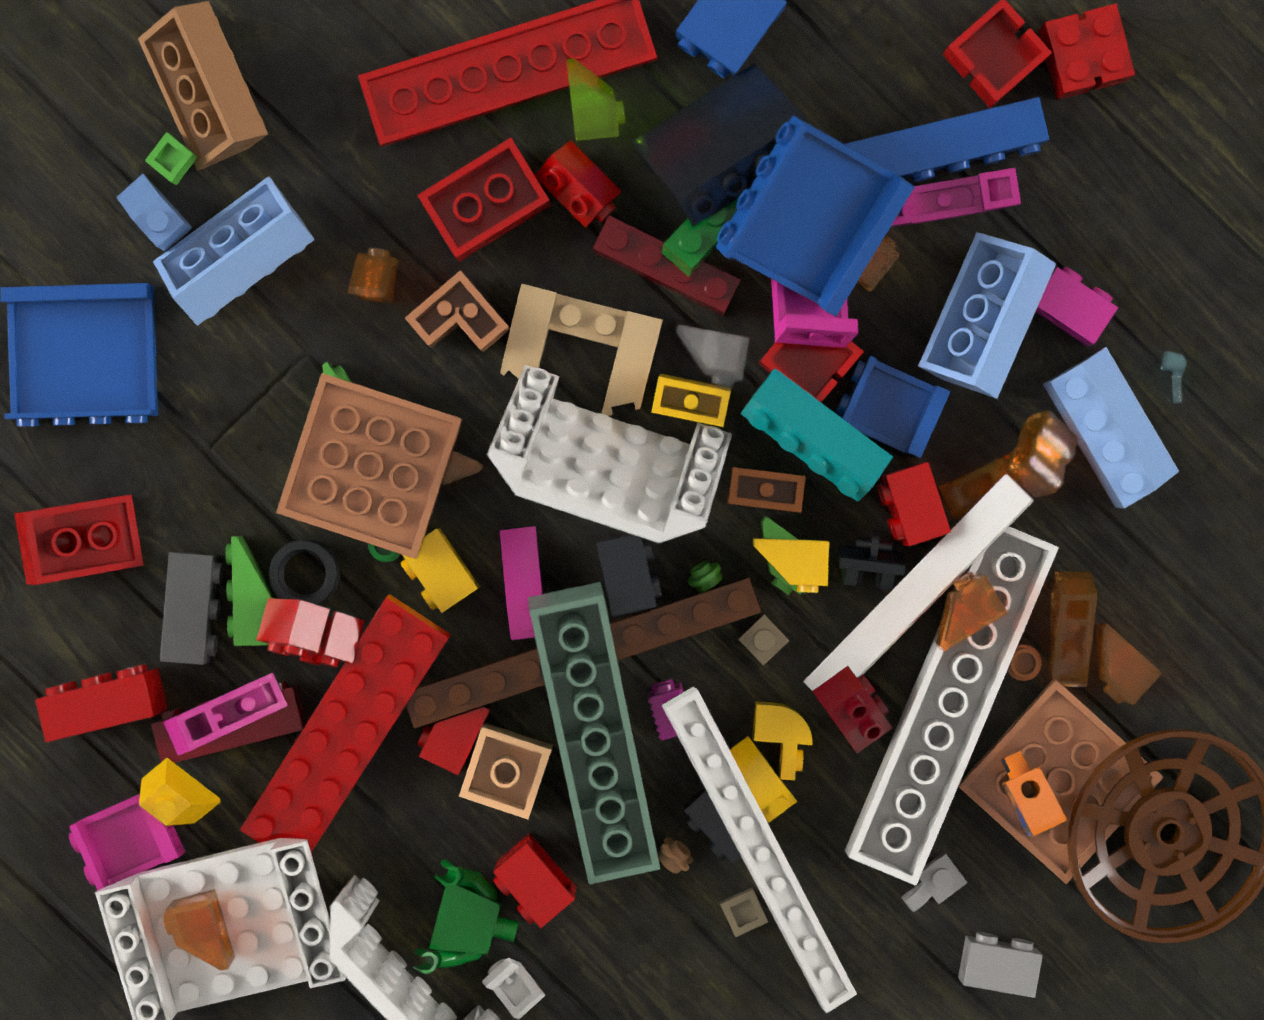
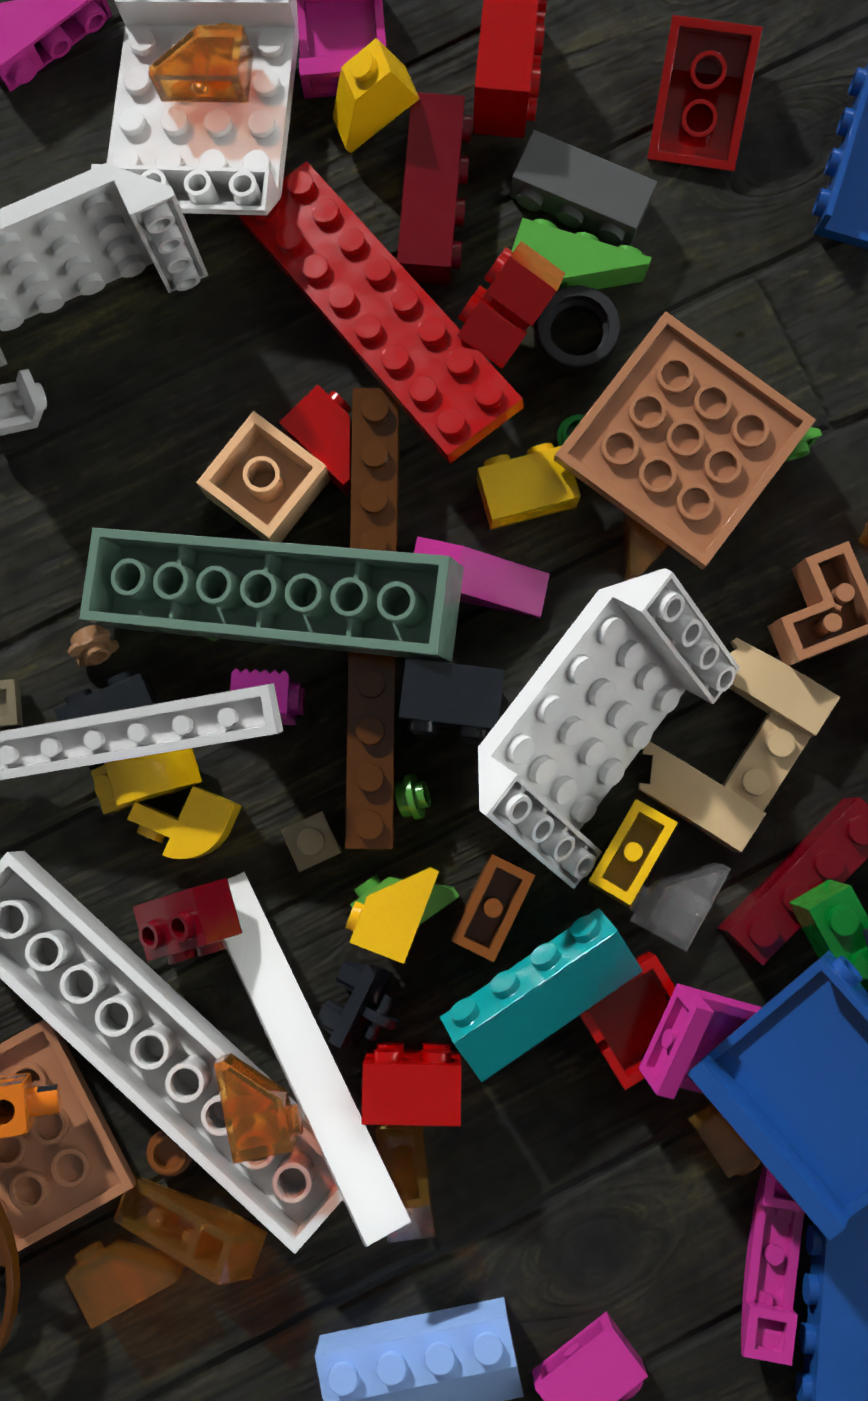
camera: 115 degrees right, 5 degrees down
dark pink slope [163,673,288,755] -> none
green torso [413,860,519,974] -> none
red piece [493,833,576,928] -> none
blue panel [835,356,951,459] -> none
light blue brick [918,232,1056,399] -> none
clear orange brick [1006,410,1077,498] -> none

